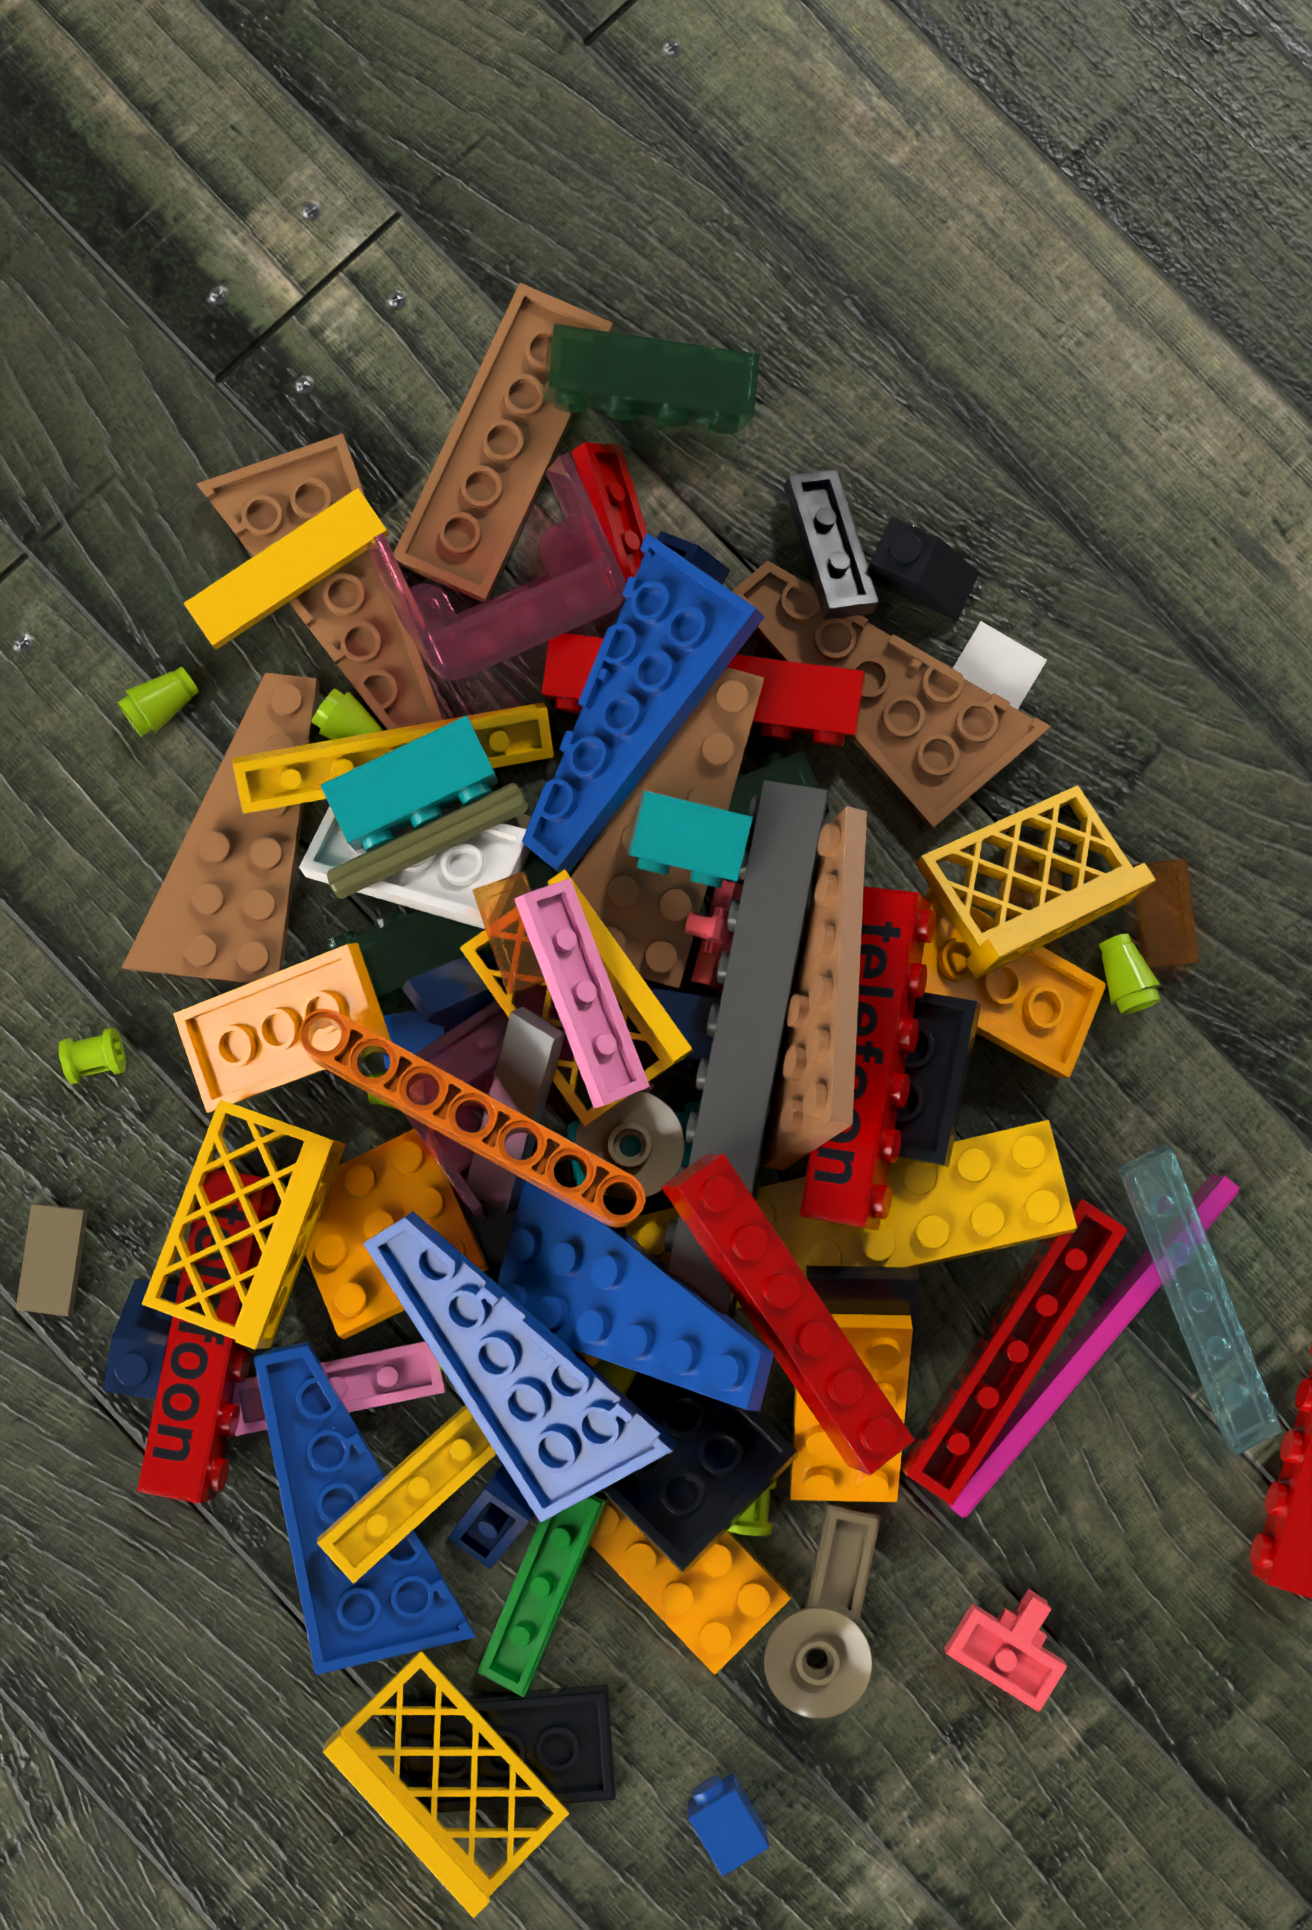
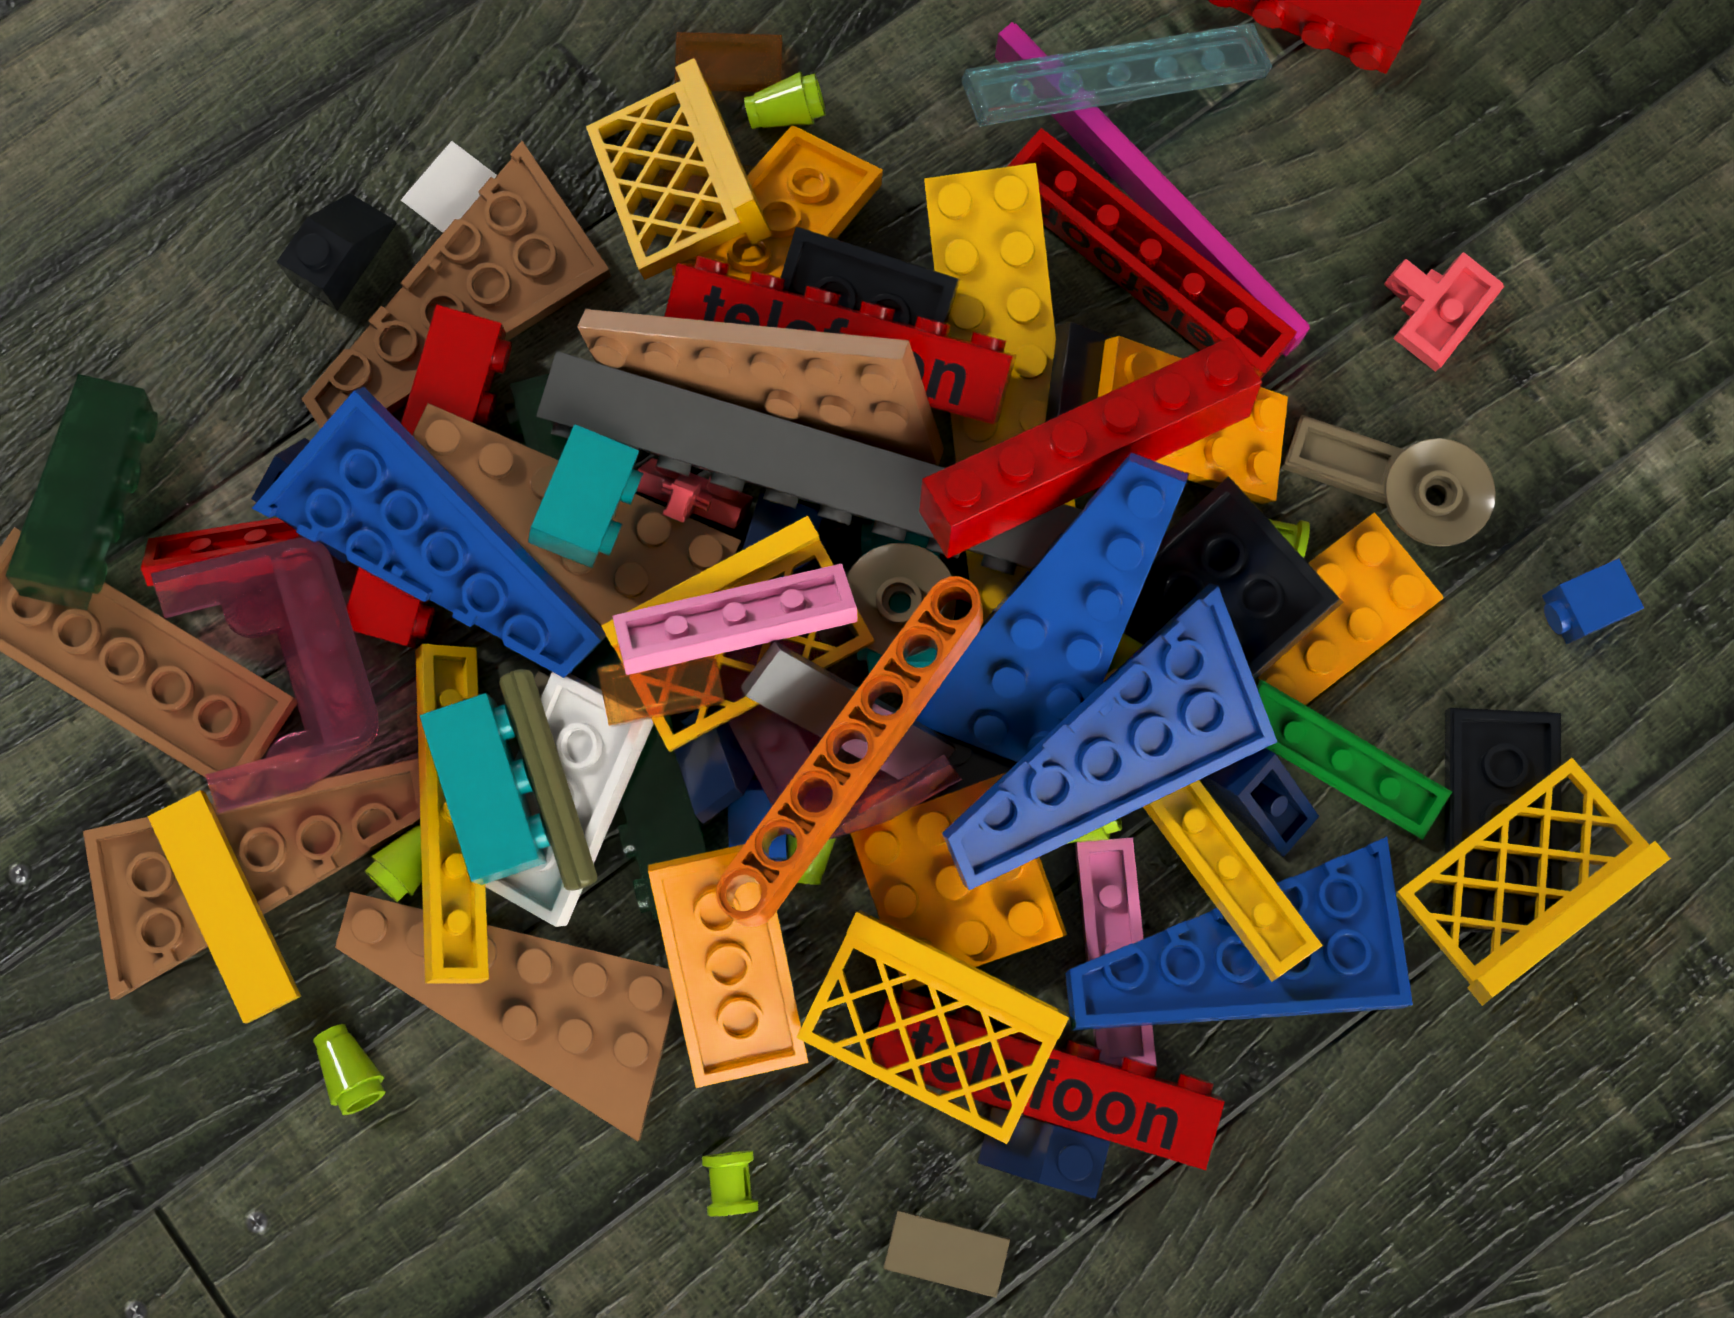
camera: 90 degrees left, 5 degrees down
plate [784,469,879,619] -> none

